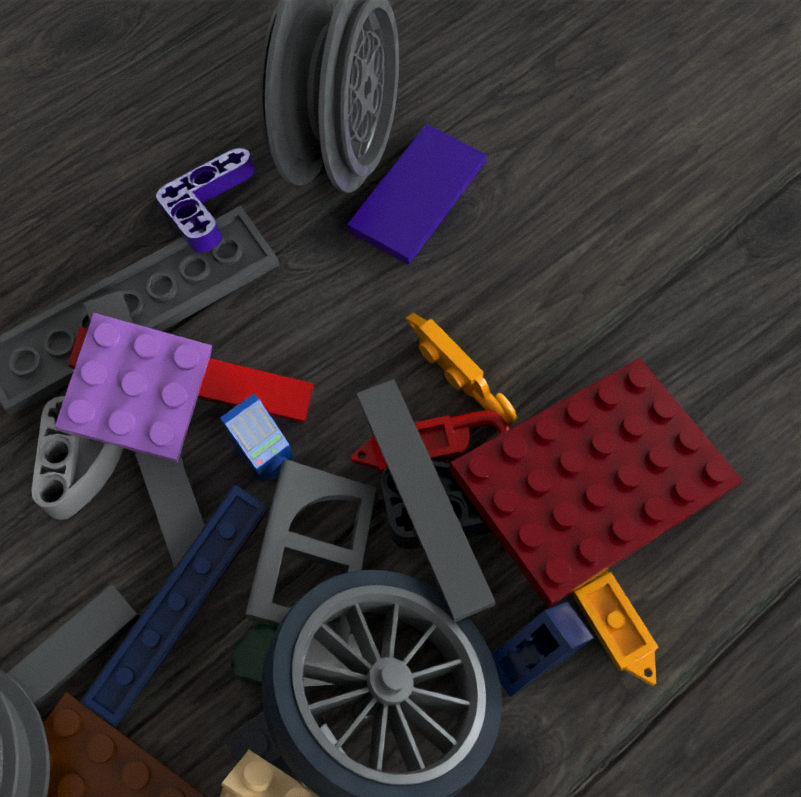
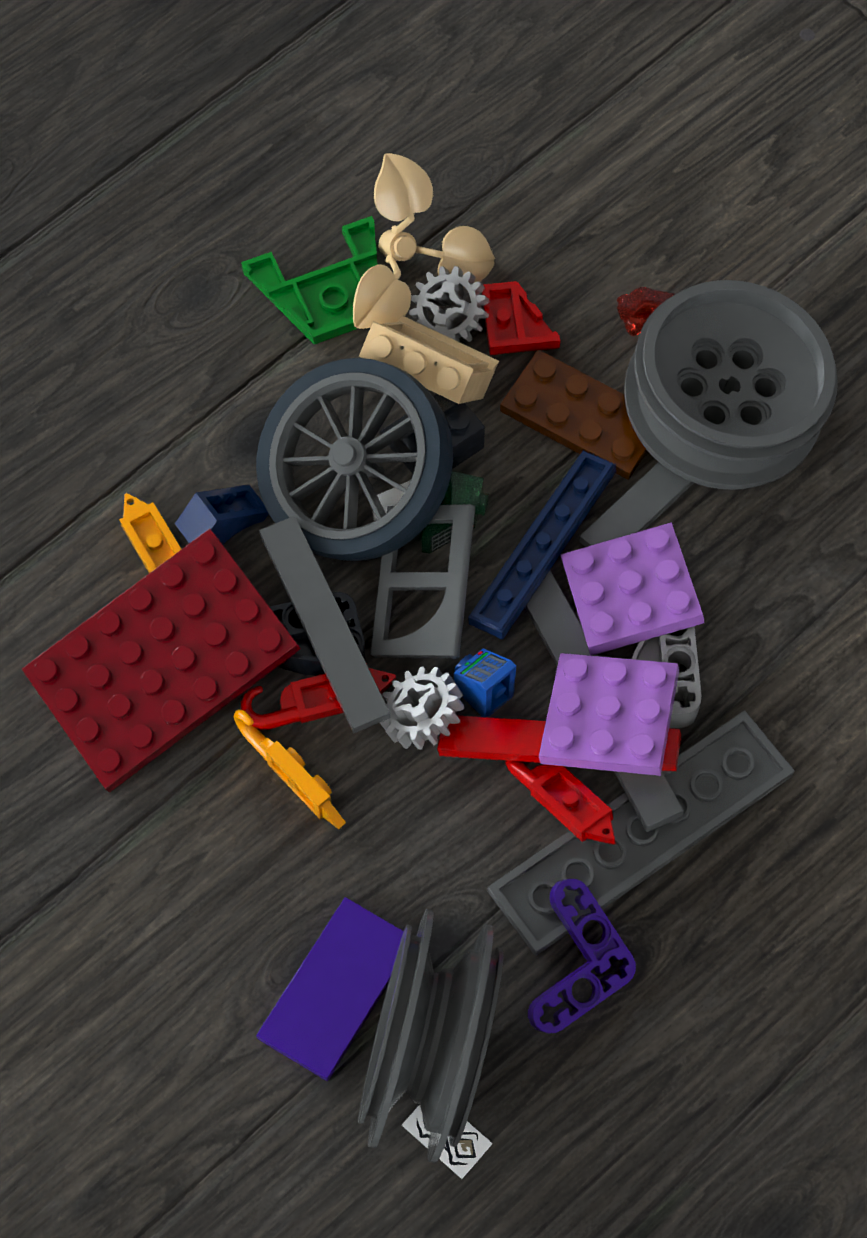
camera: 175 degrees right, 0 degrees up
none -> light grey gear [380,666,464,750]
none -> red plate [505,760,615,845]
none -> medium lavender plate [561,522,705,656]

